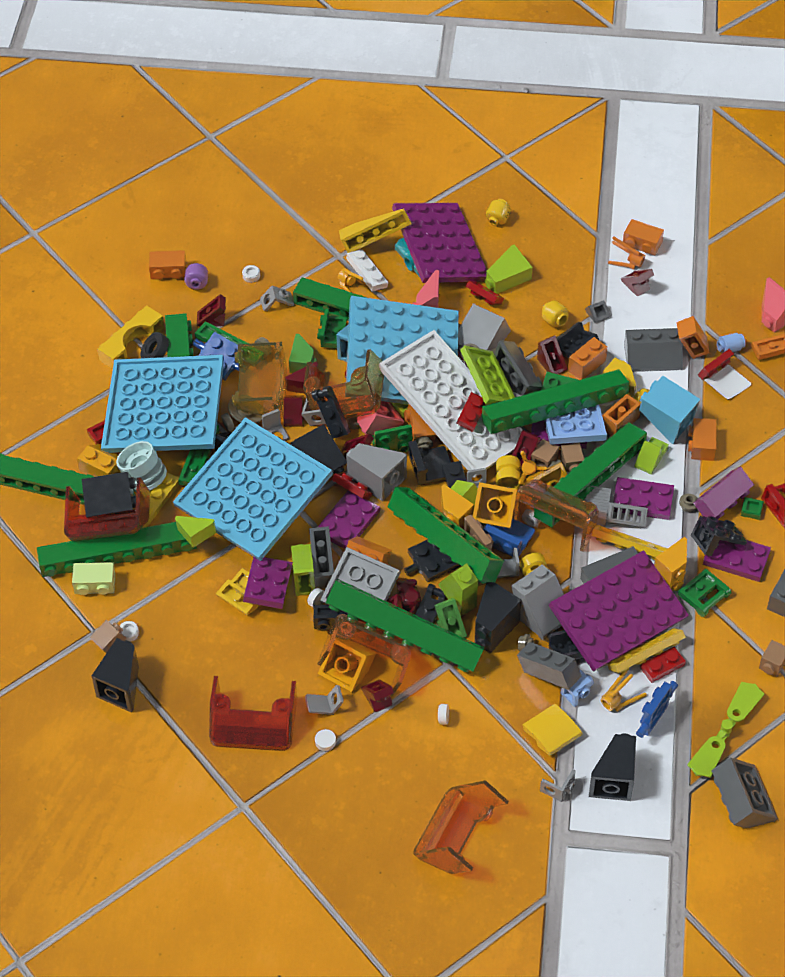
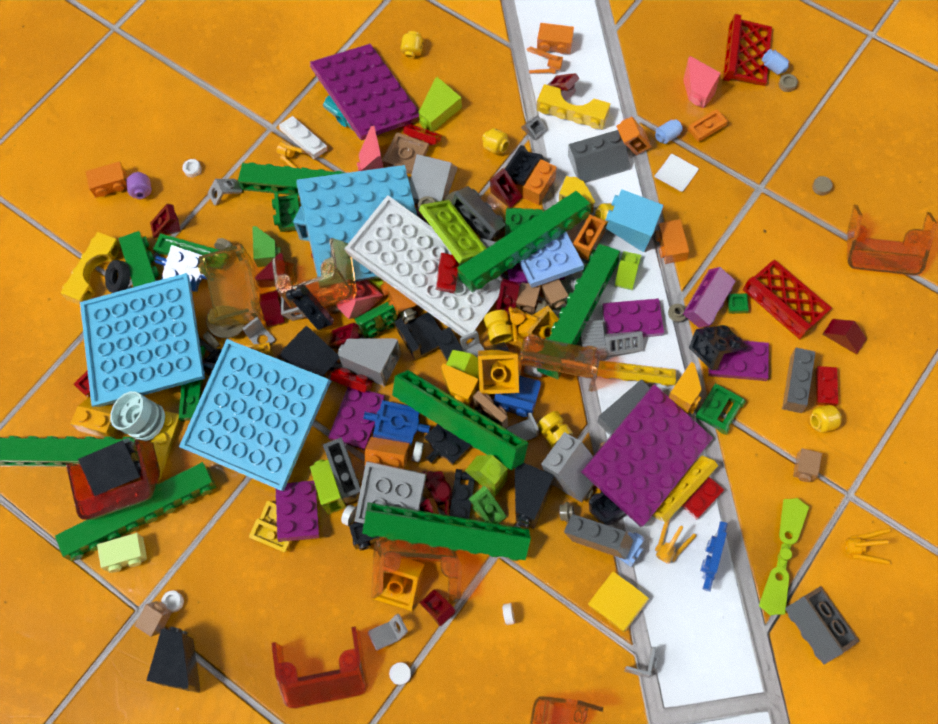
camera: 10 degrees left, 15 degrees up
lime slope [175,516,217,548] -> none
yellow slope [339,209,412,253] -> none
black slope [589,733,636,801] -> none
red plate [698,348,734,380] -> none
none -> blue plate [363,400,430,446]
none -> medium nougat plate [382,133,429,175]
none -> white tile [412,441,424,462]
none -> yellow arch [537,84,611,130]

